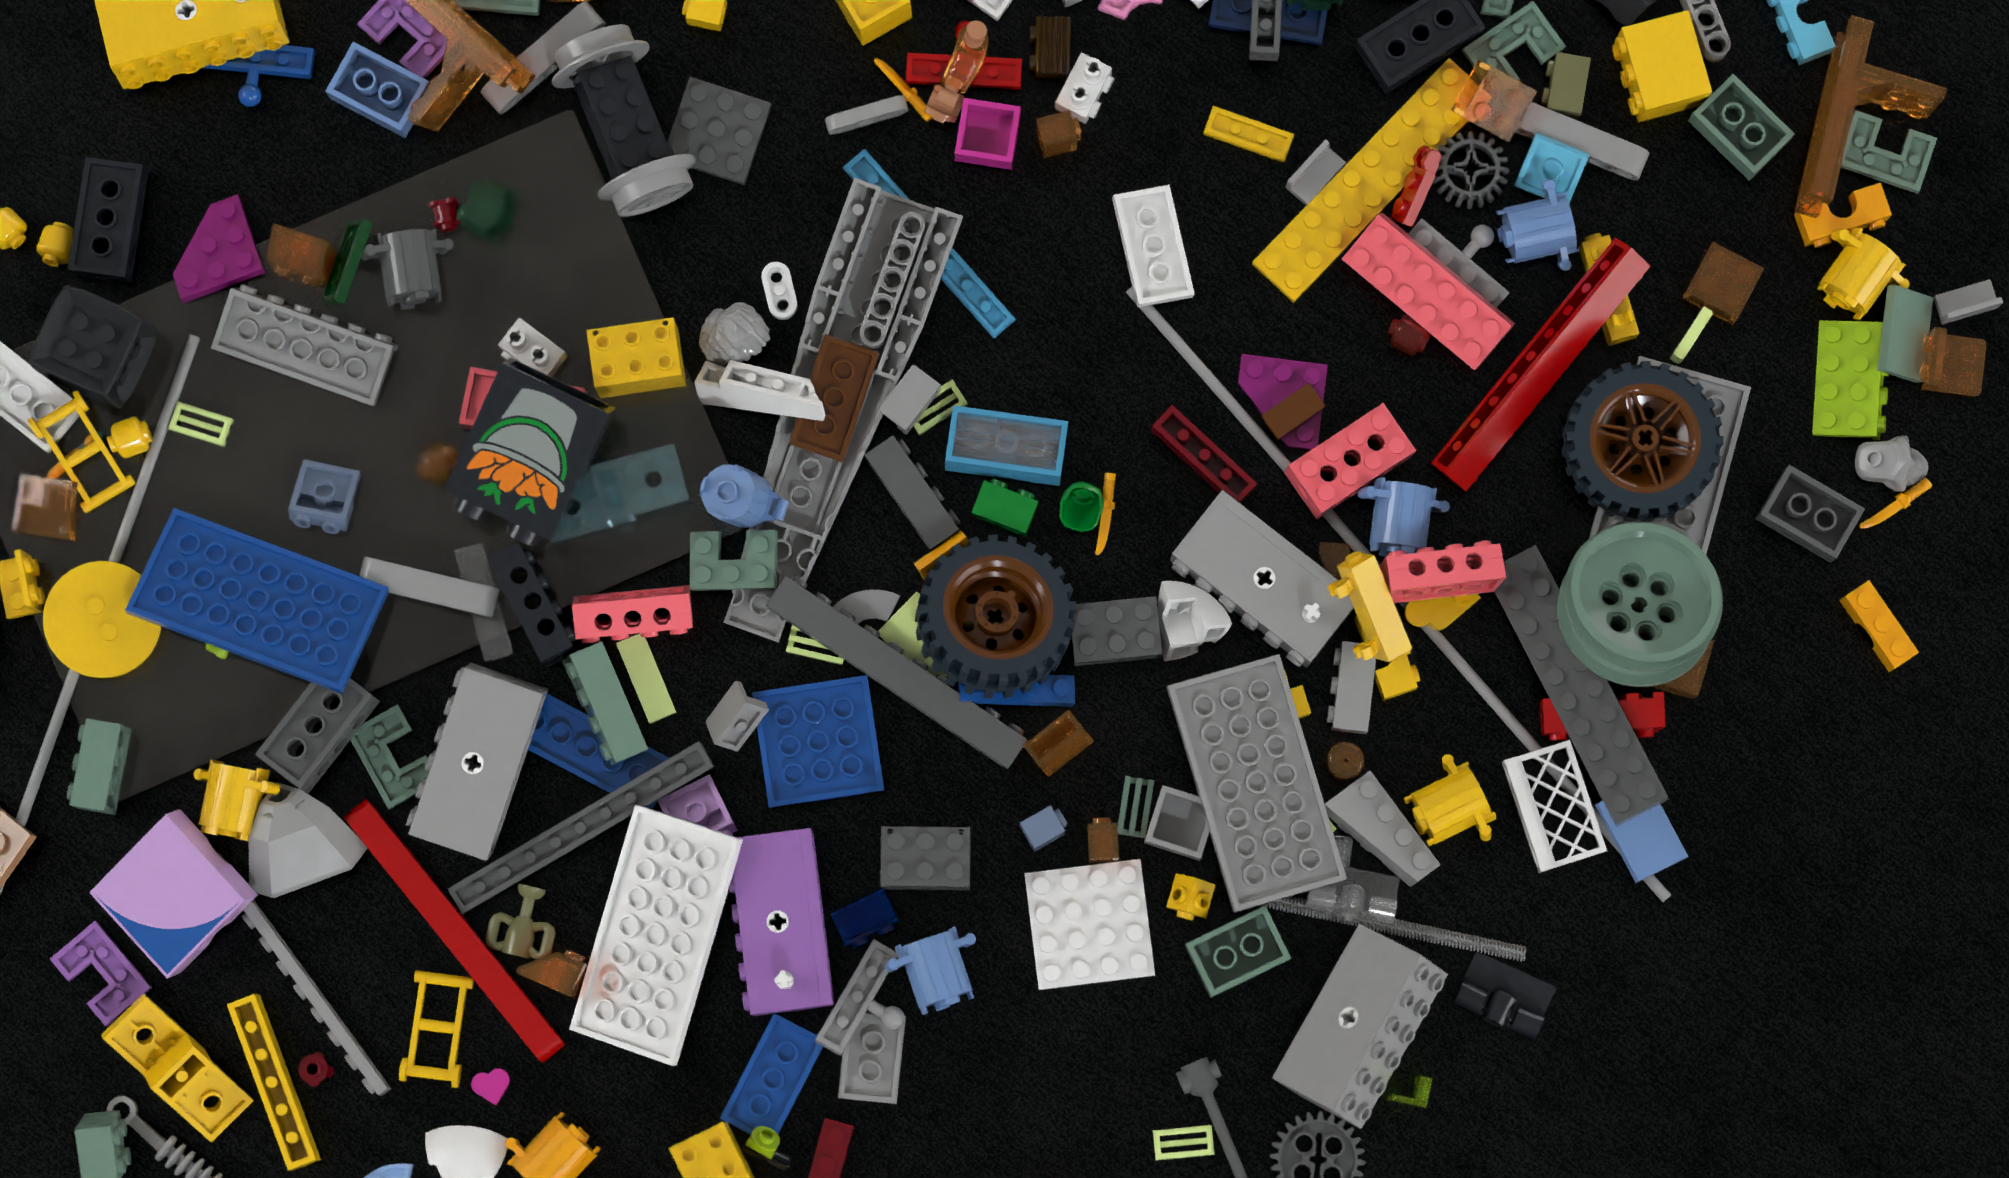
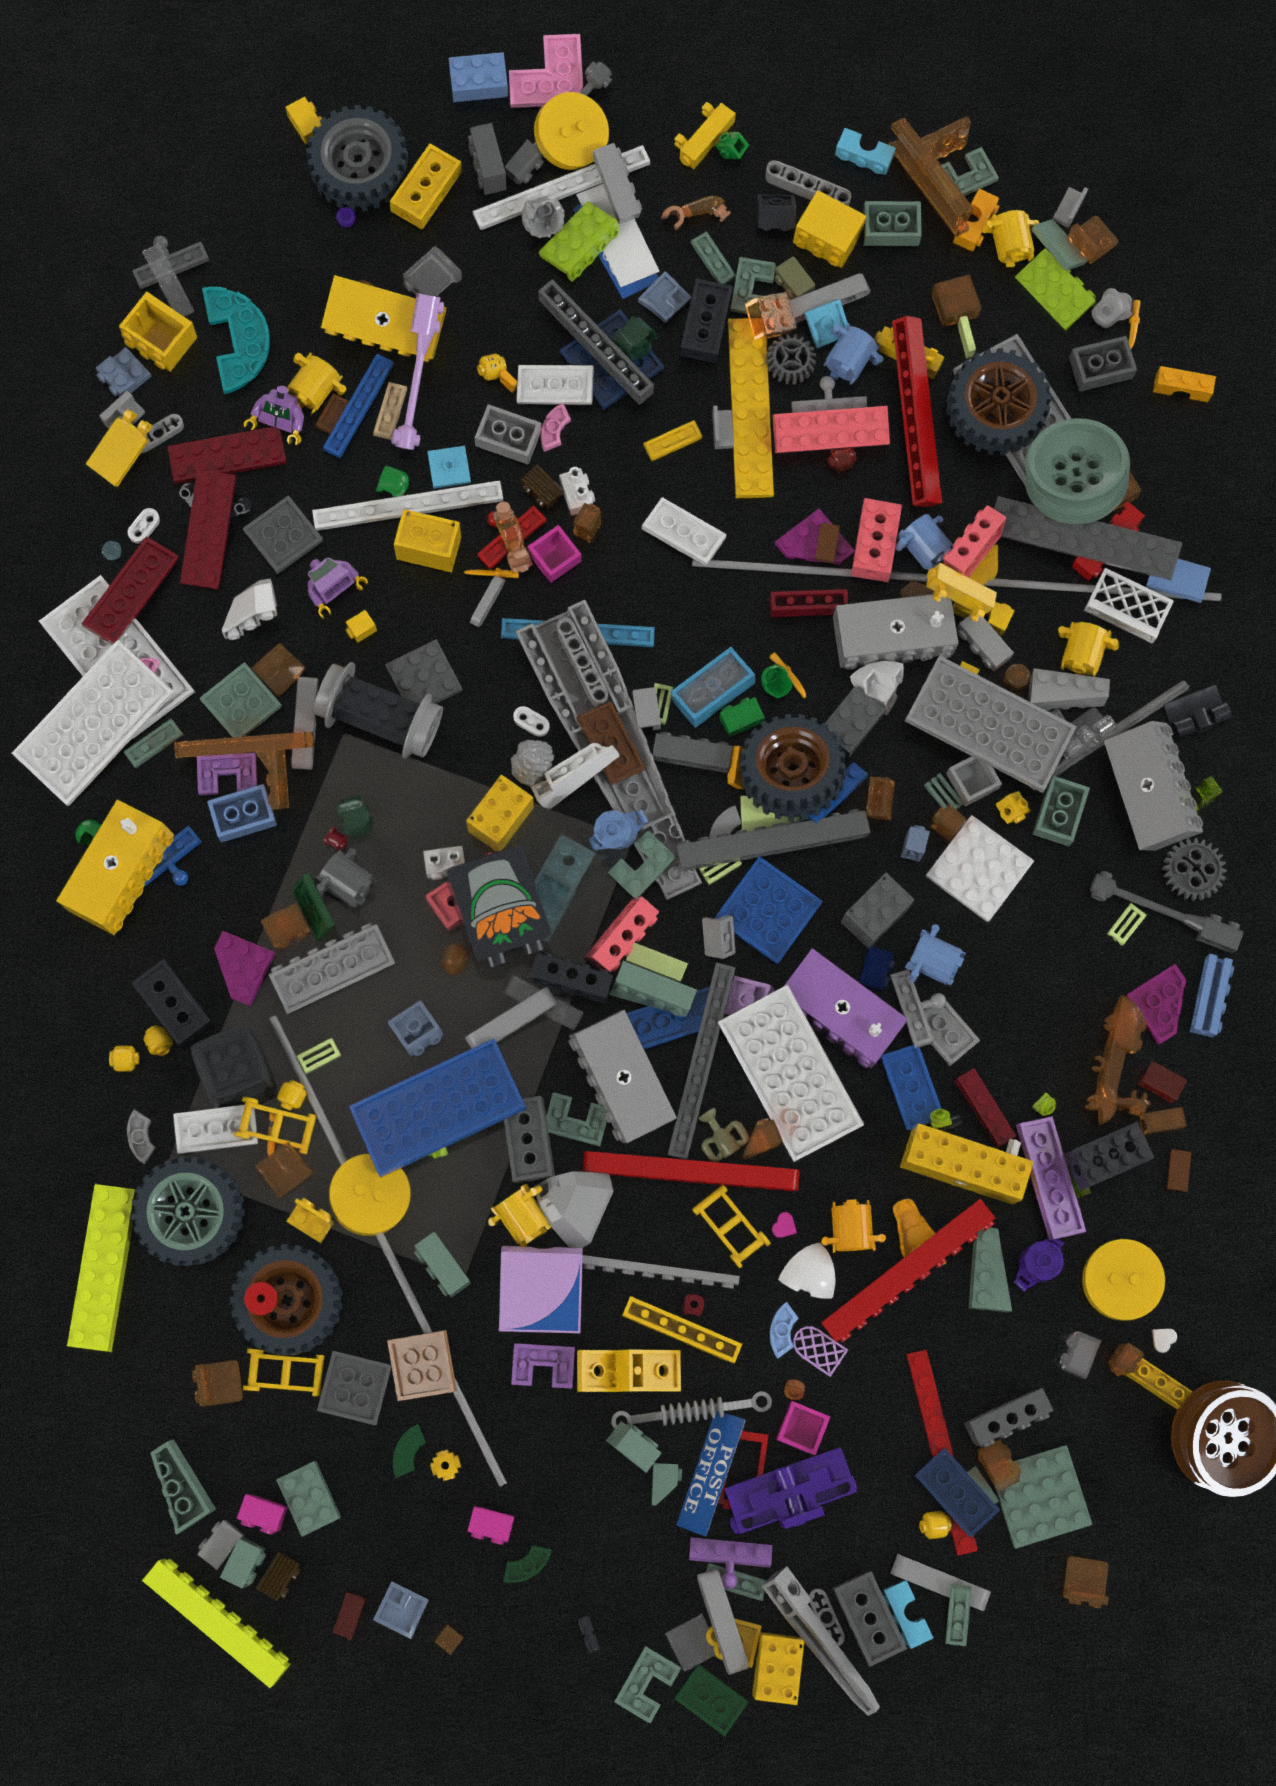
camera: 55 degrees left, 5 degrees down
red hinge [1391,145,1442,227] -> none

